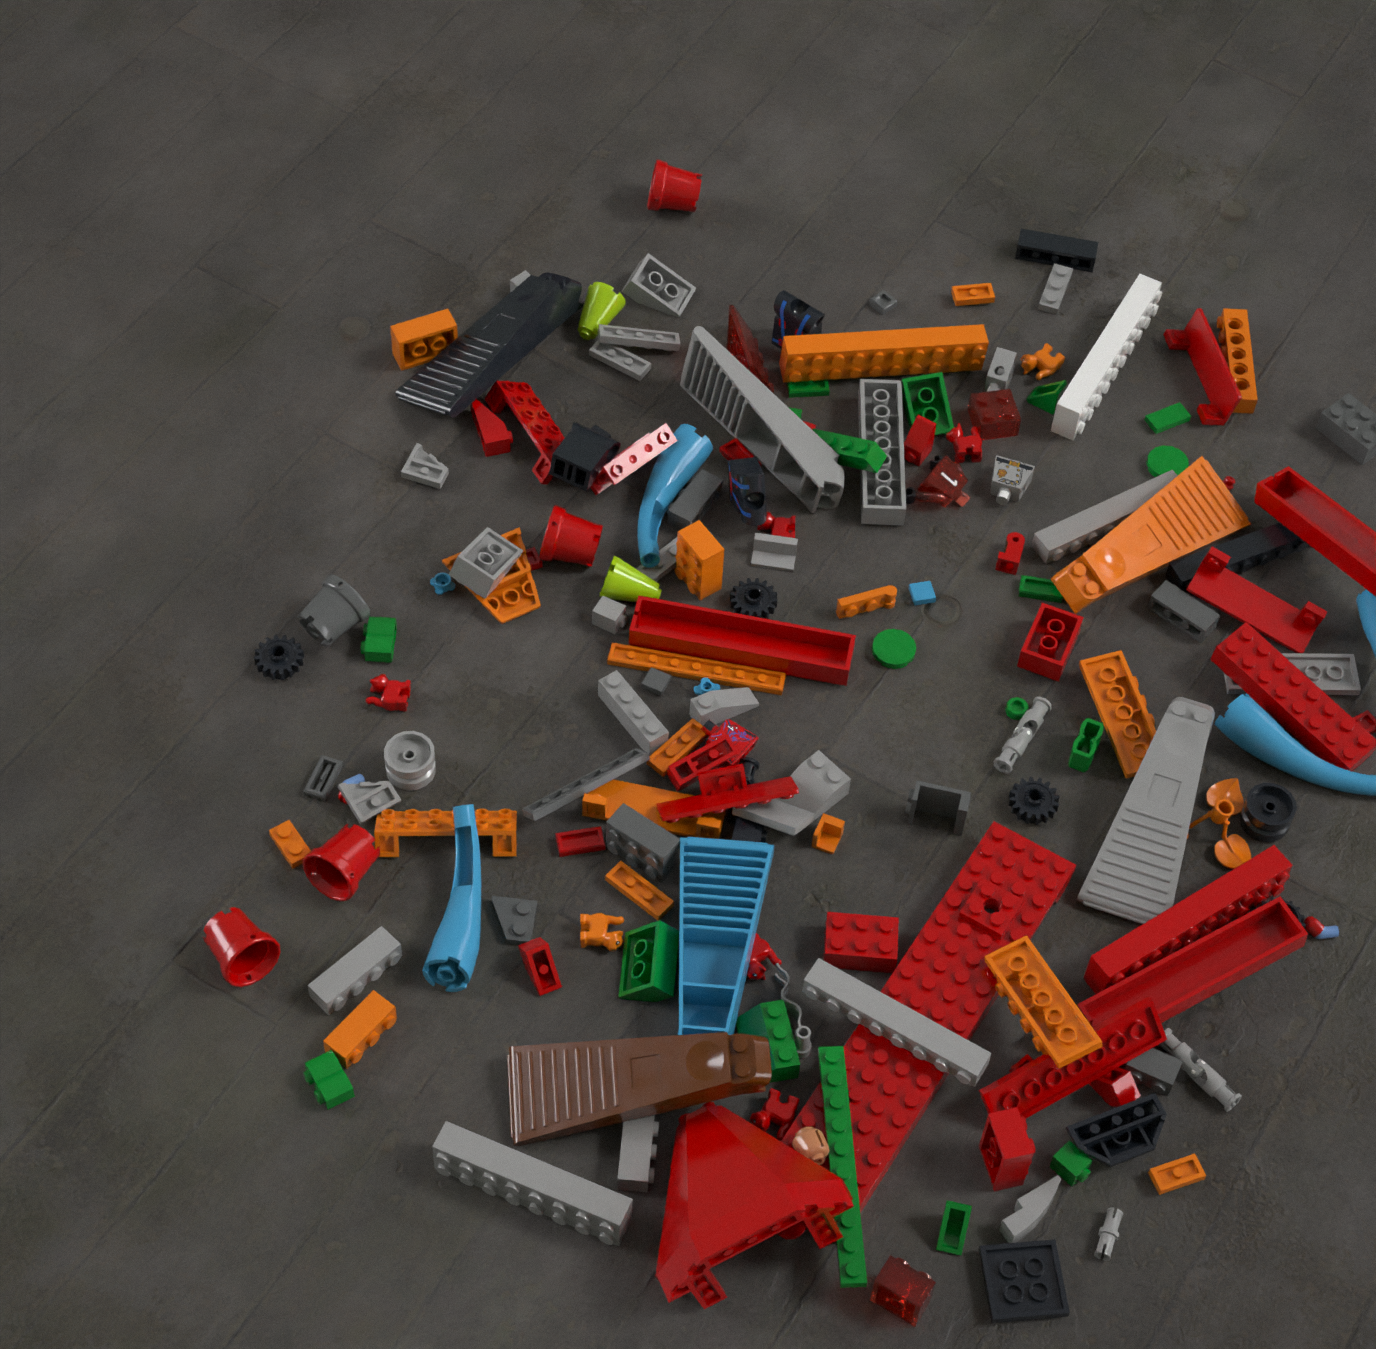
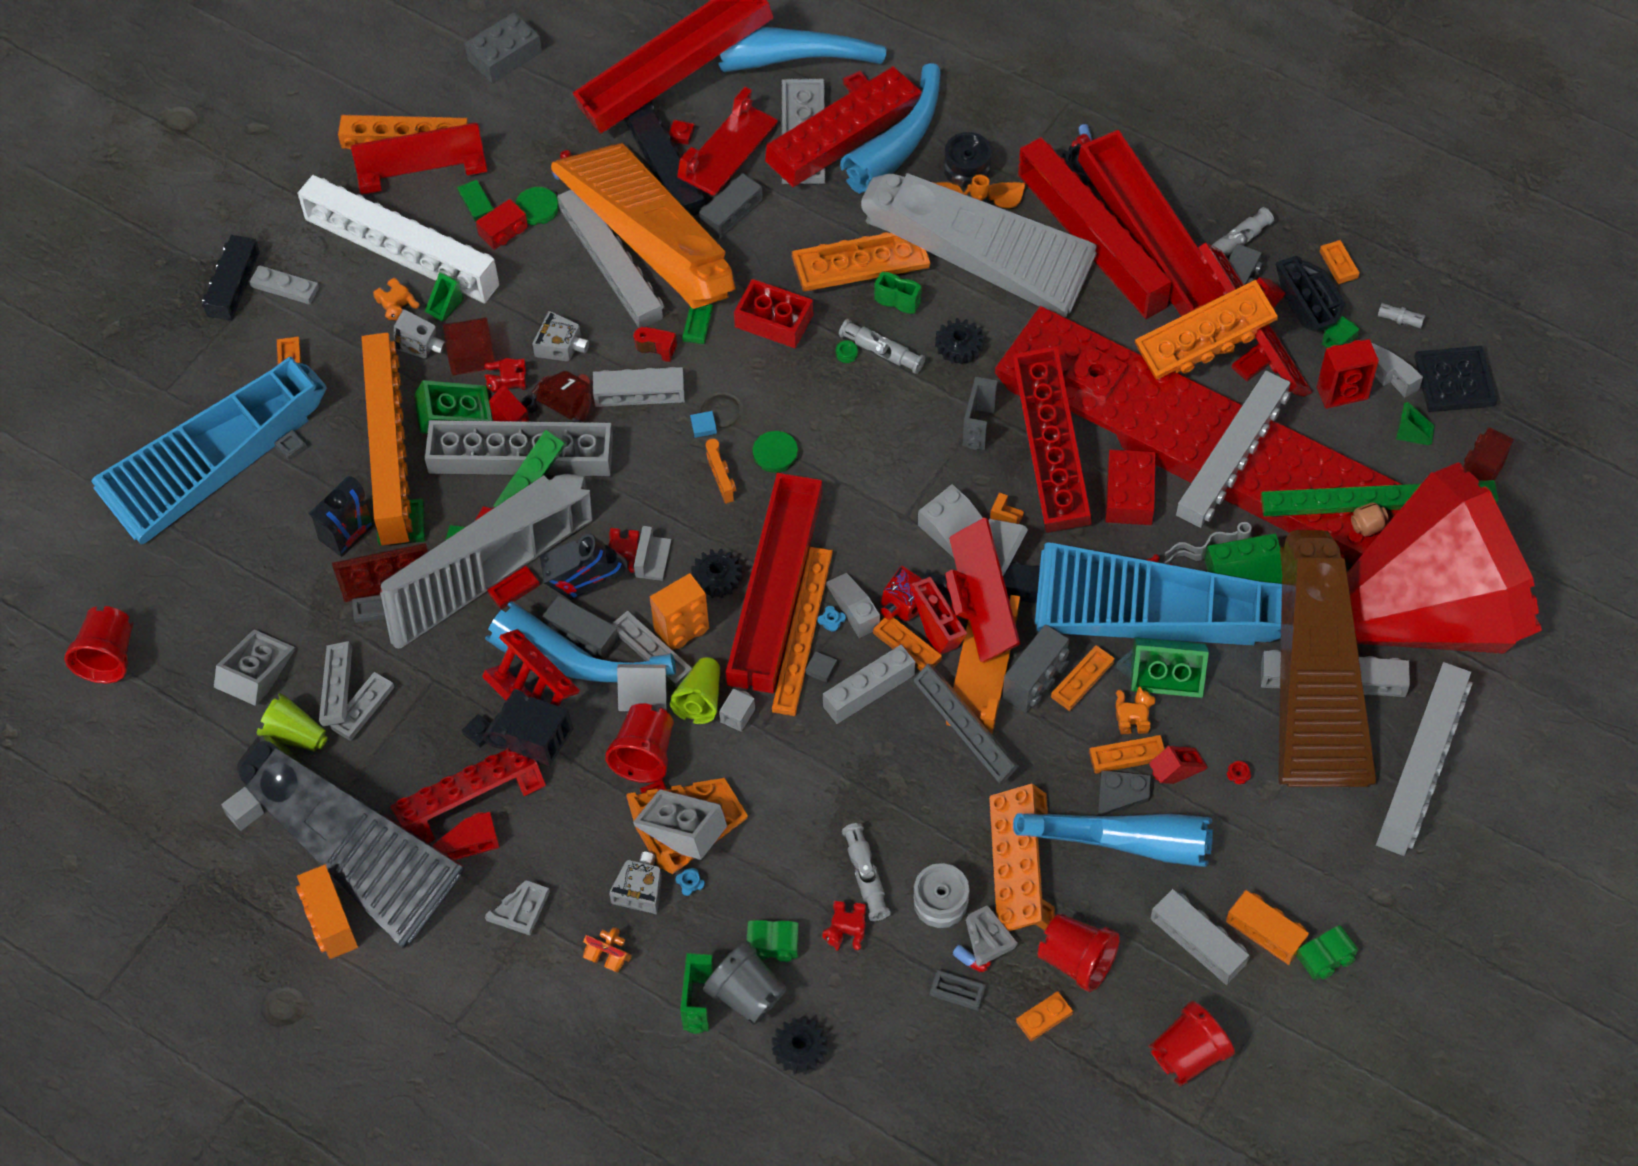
camera: 85 degrees left, 5 degrees up
red tile [555,826,605,857] -> none
none -> dark azure brick [92,357,326,544]
none -> red brick [476,199,528,250]
none -> orange hips [583,927,632,972]
none -> light grey brick [593,367,685,407]
none -> light grey torso [609,852,662,914]
none -> light grey tile [617,664,667,712]
none -> red plate [669,120,695,145]
none -> green panel [680,953,714,1034]
none -> light grey piece [842,823,891,921]
none -> red brick [1012,346,1092,533]
none -> orange plate [1089,735,1165,774]
none -> red plate [1227,761,1251,785]

